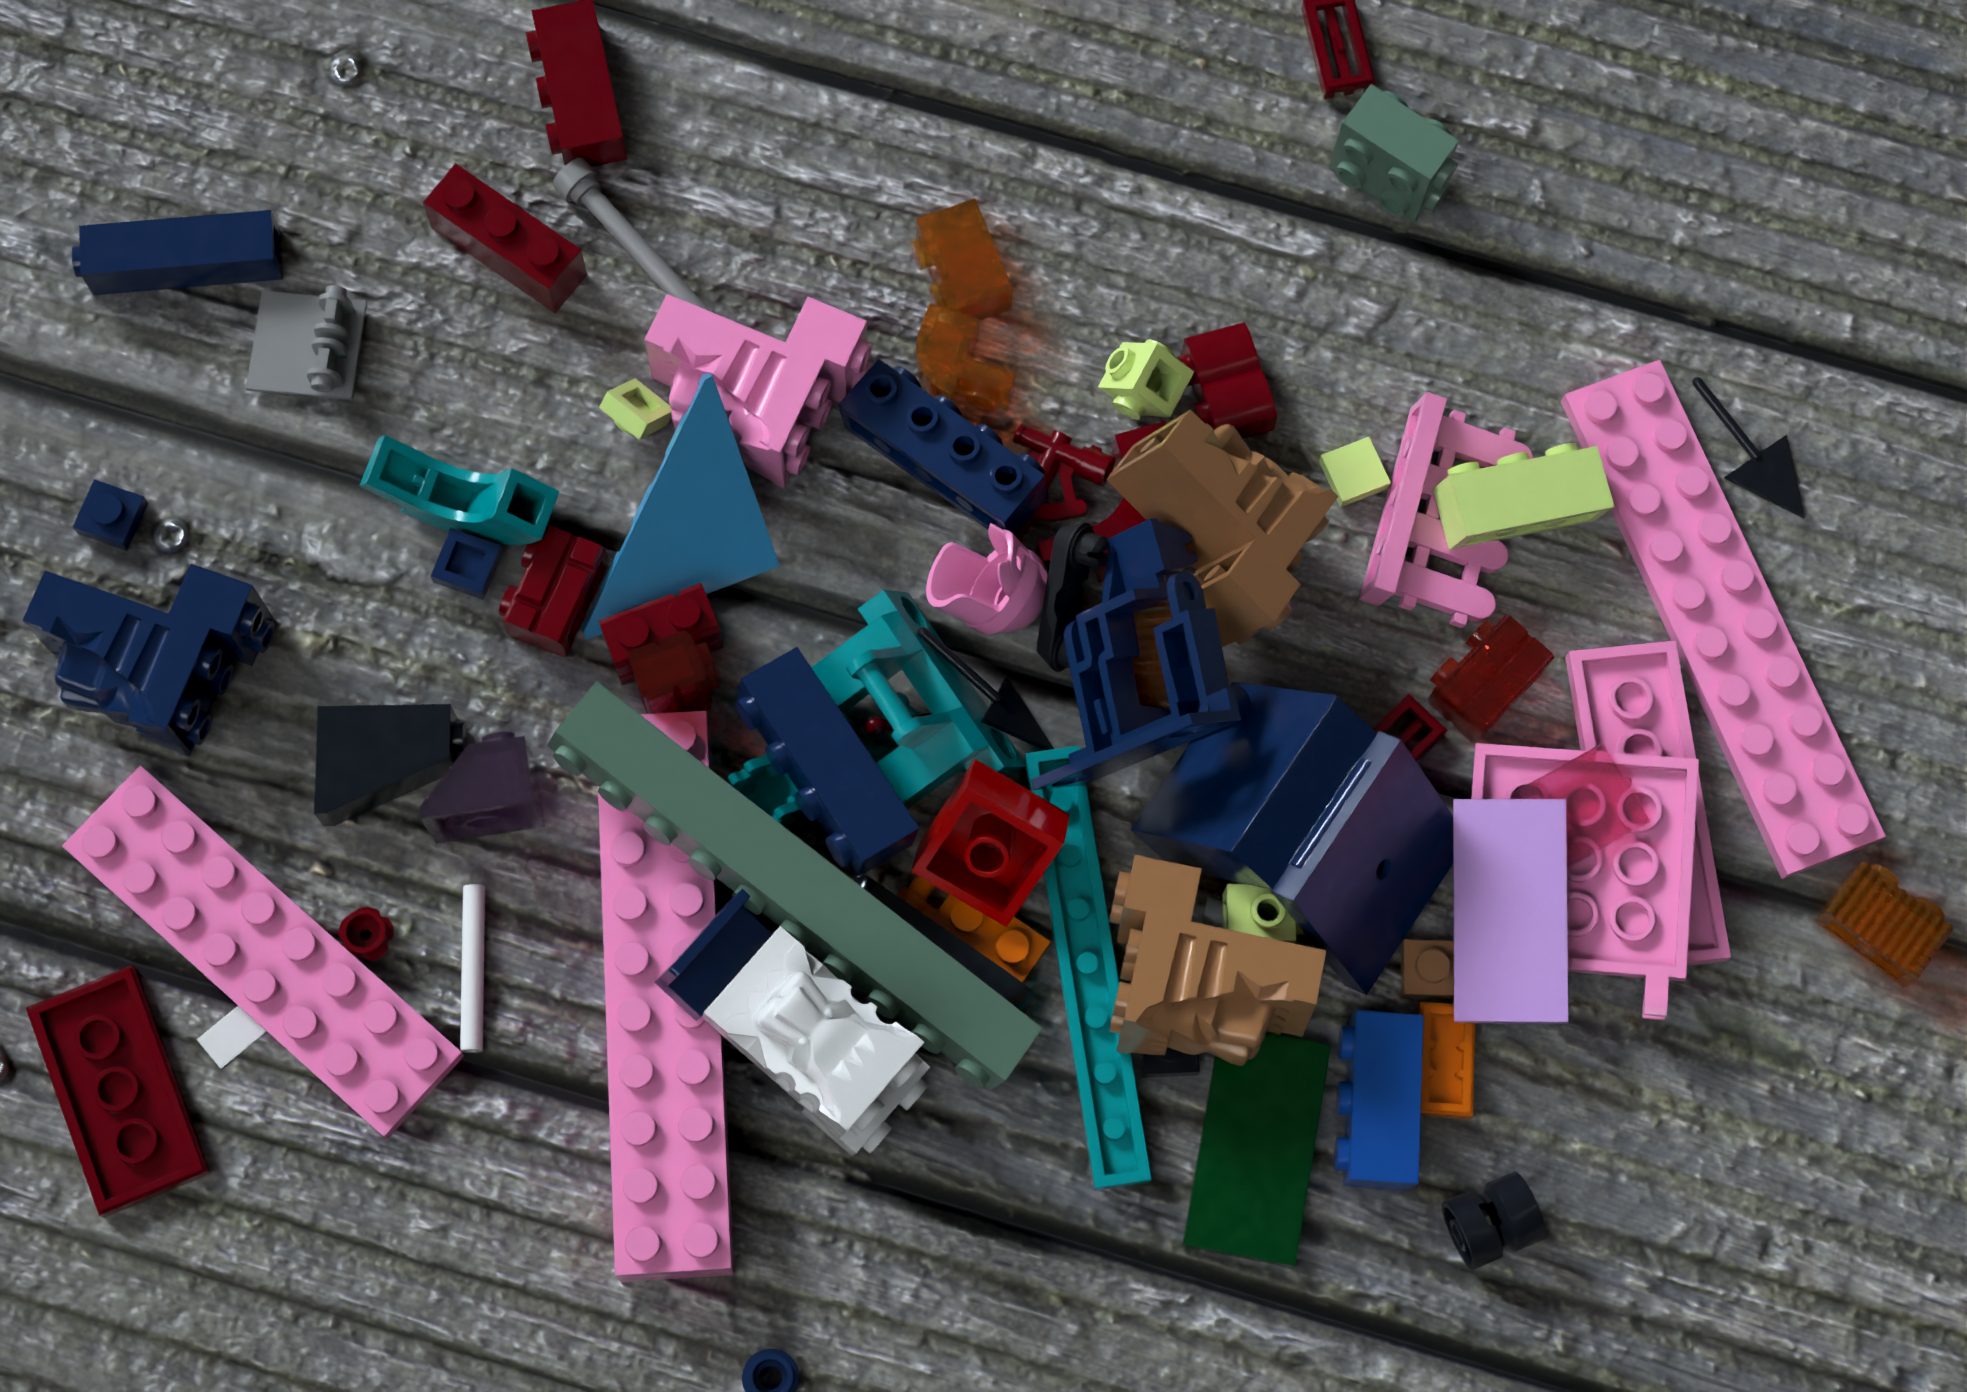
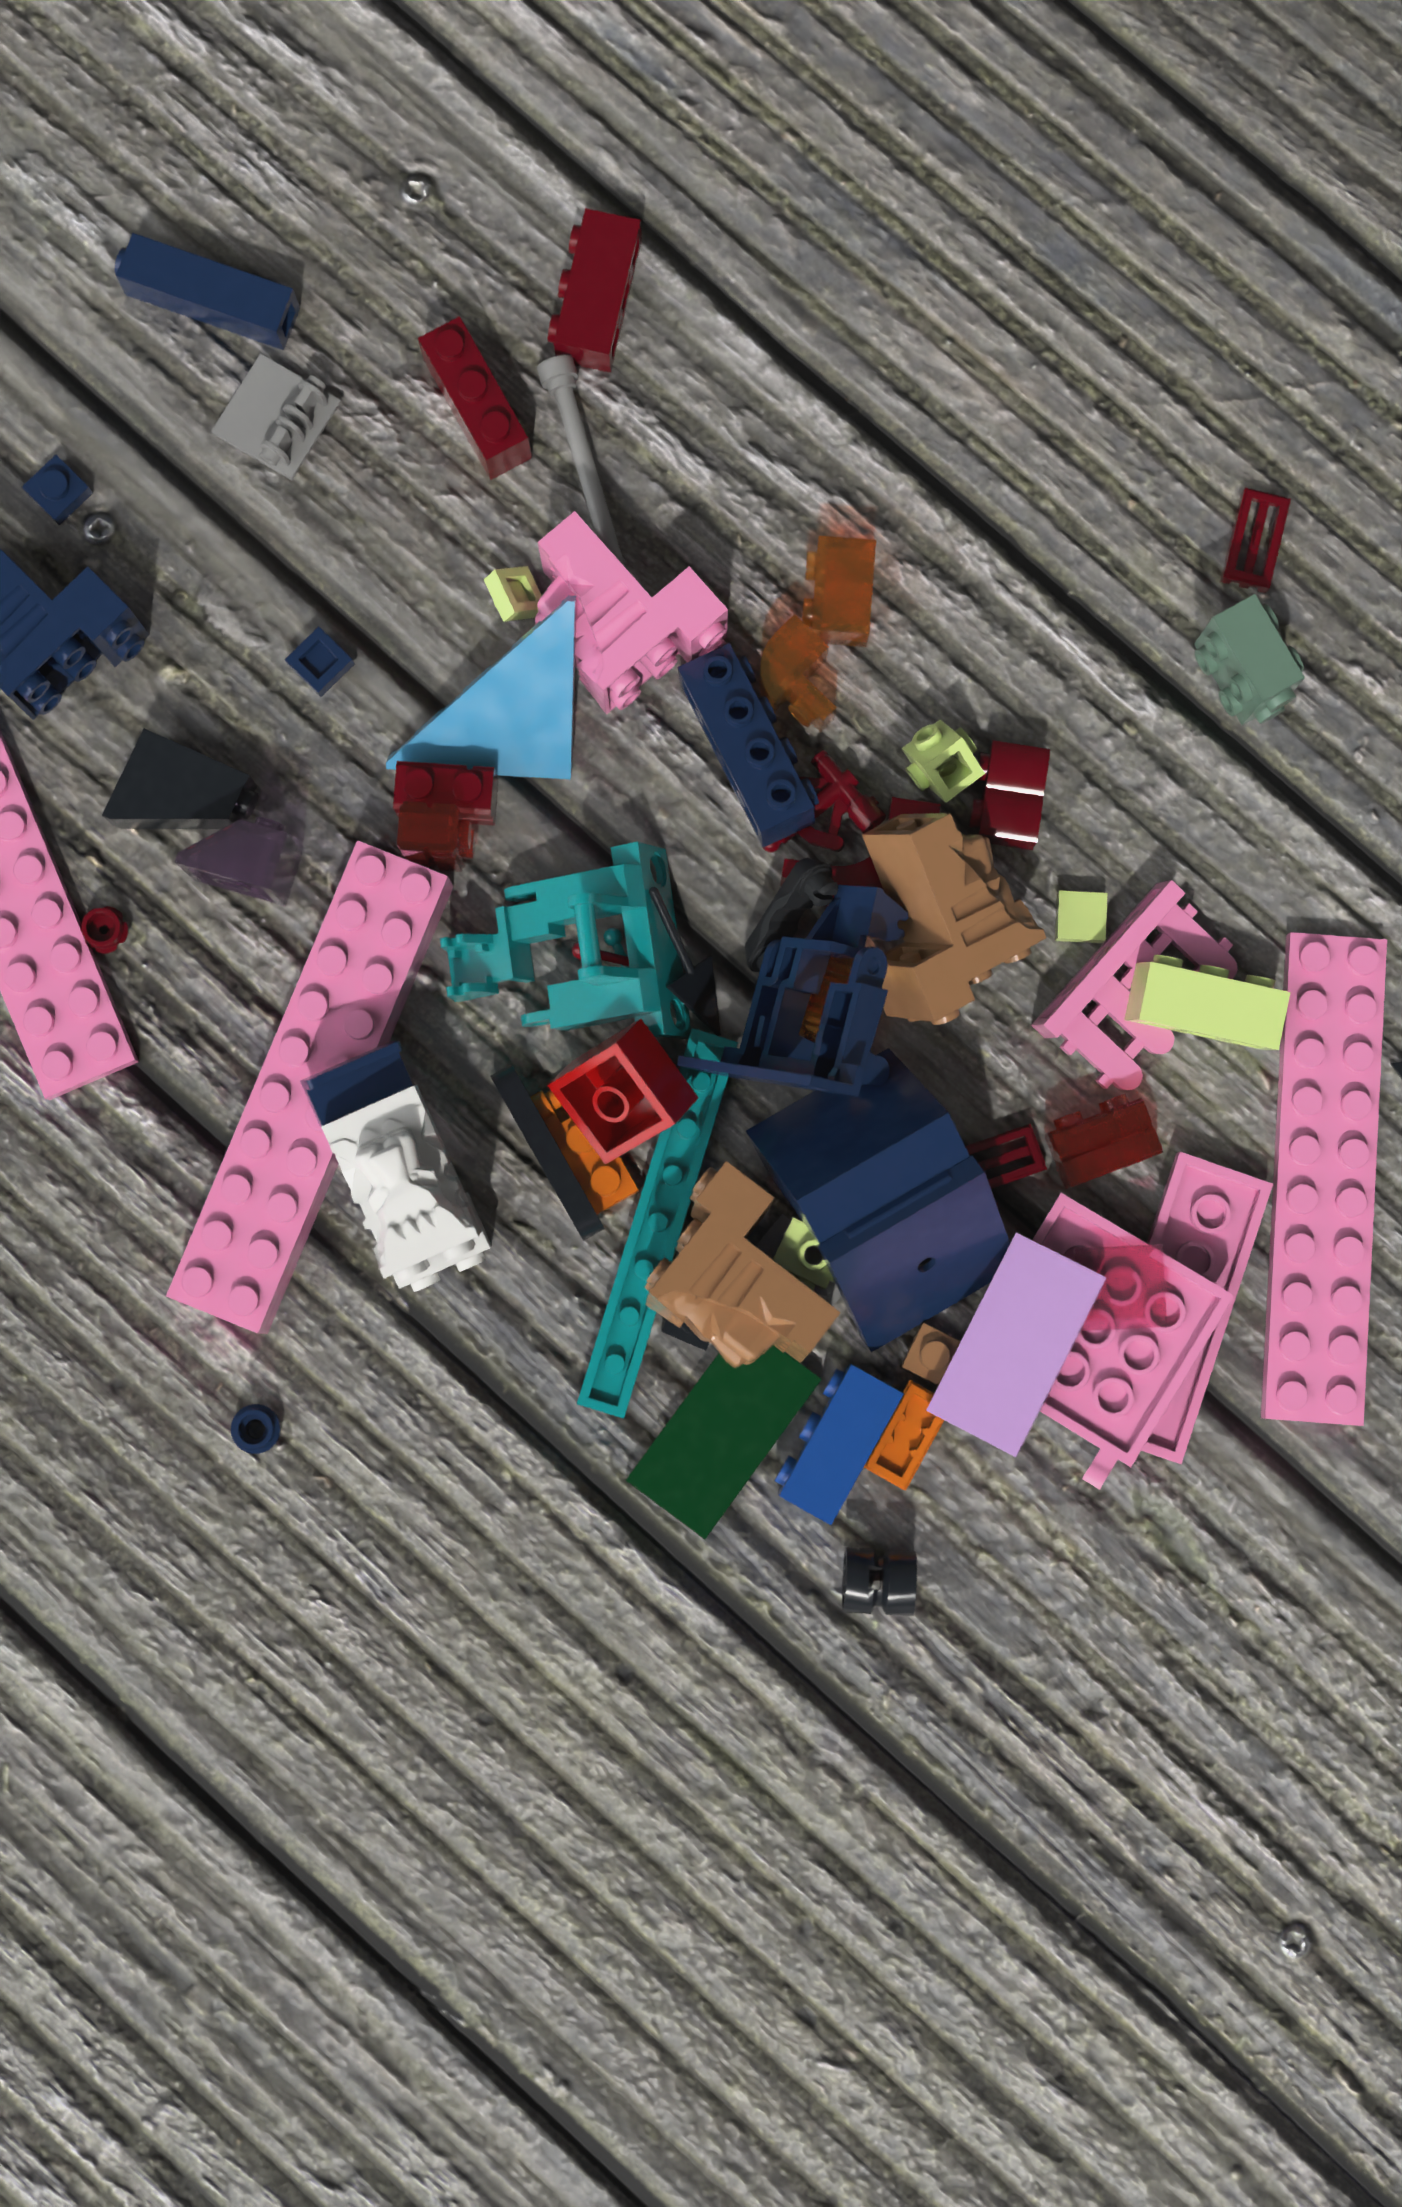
camera: 30 degrees right, 10 degrees up
teal arch [359,435,560,545] -> none
white piece [460,884,485,1053] -> none
dark red brick [499,525,610,657] -> none
sand green brick [547,681,1043,1090] -> none
dark blue brick [735,647,919,878] -> none
bright pink helmet [926,523,1048,635] -> none
clear orange brick [1814,861,1954,988] -> none

